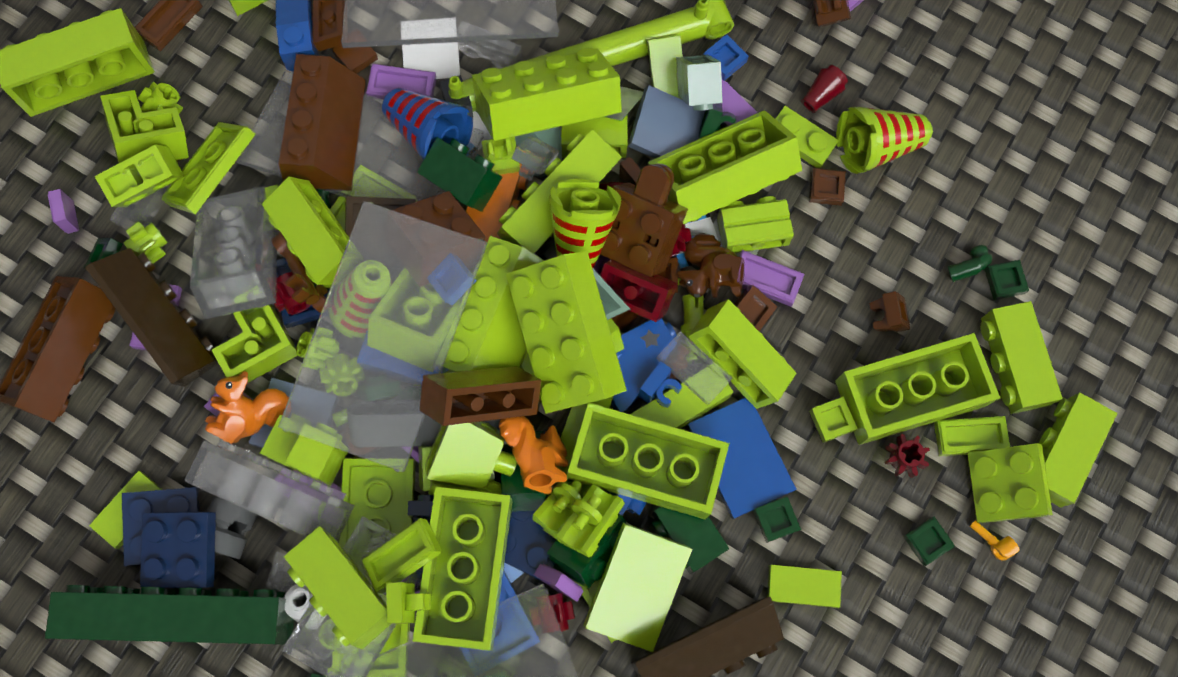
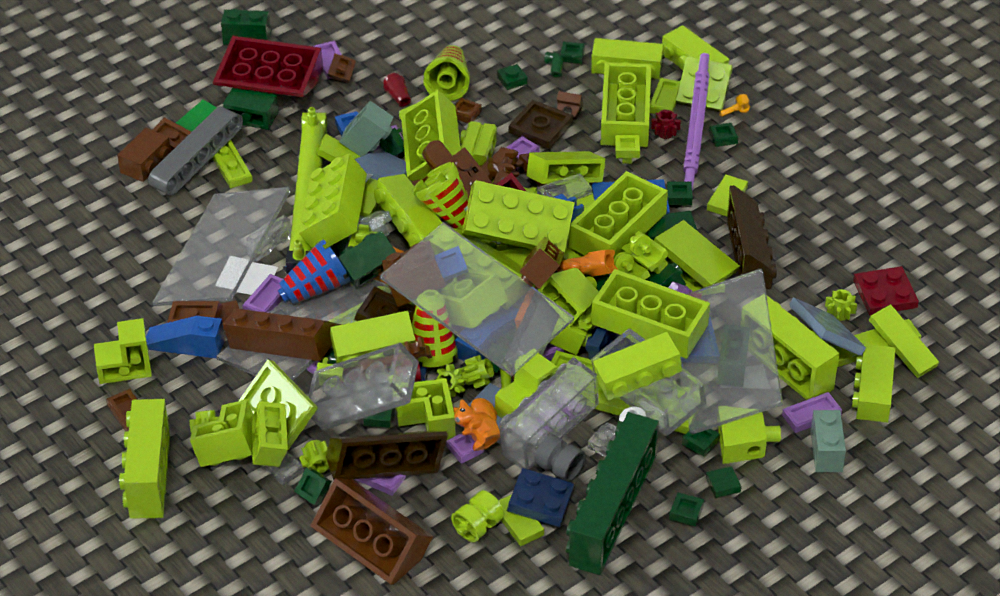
camera: 65 degrees left, 30 degrees down
medium lavender tile [48,189,79,234] -> none
dark blue plate [140,512,216,588] -> none
lime tile [362,518,442,594] -> none
lime tile [386,582,431,624] -> none
none -> lime wheel [451,490,504,542]
none -> dark green plate [497,64,528,90]
none -> dark brown plate [508,100,573,149]
none -> medium lavender axle [683,53,710,192]

